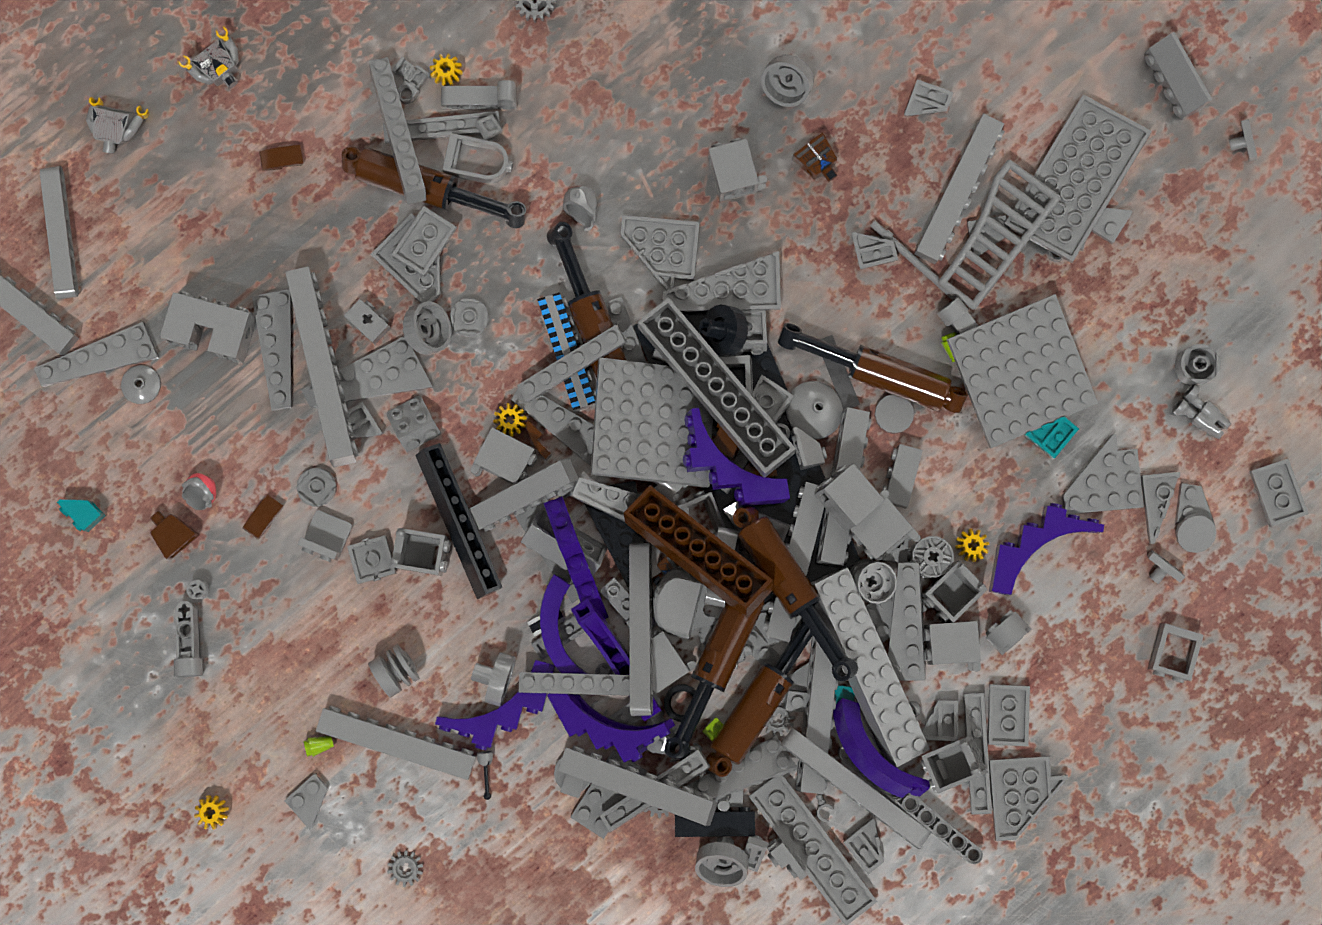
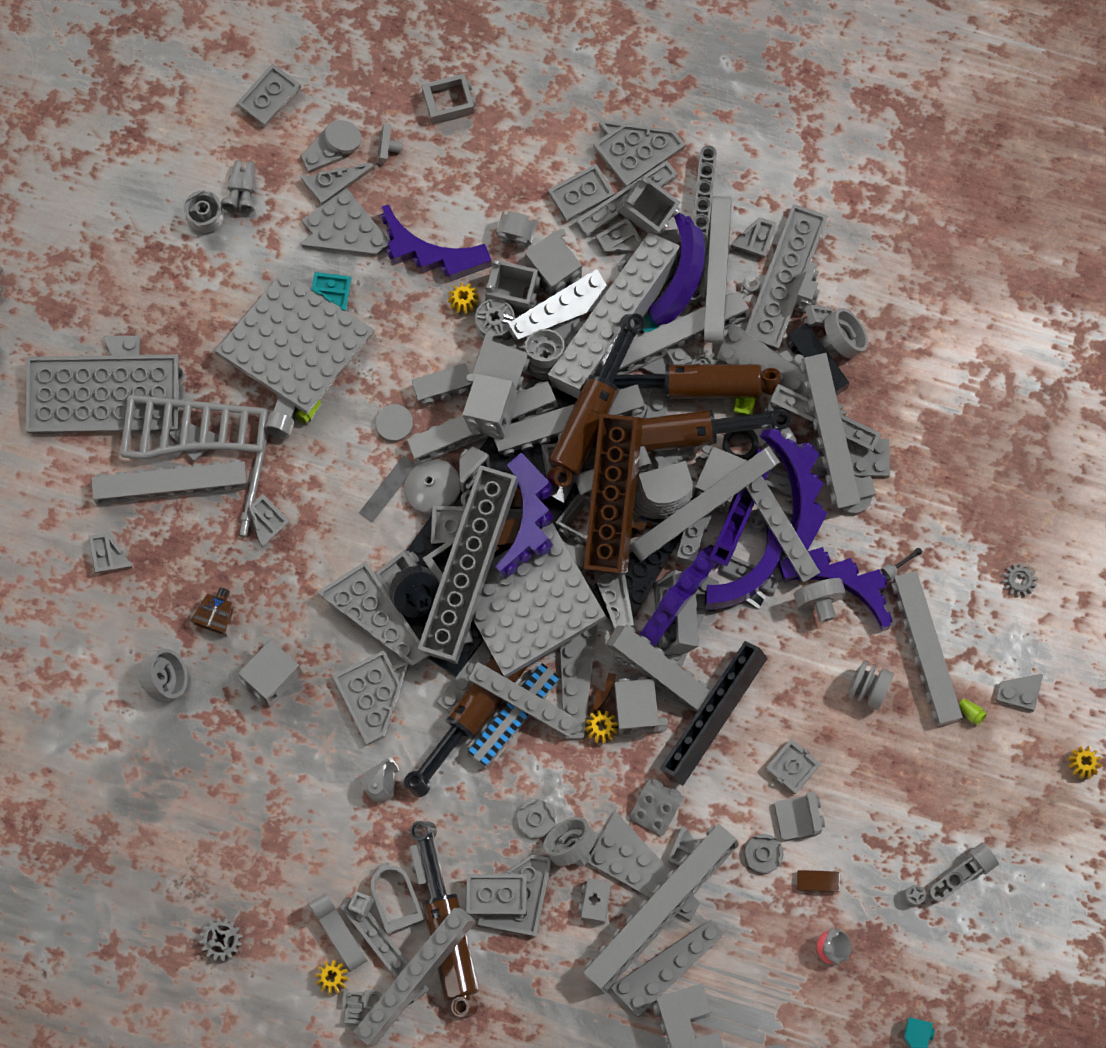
camera: 120 degrees left, 10 degrees down
reddish brown torso [150,511,199,560] -> none
light grey container [391,528,451,576] -> none
reddish brown piece [777,323,968,413] -> none
none -> light grey plate [410,844,428,887]

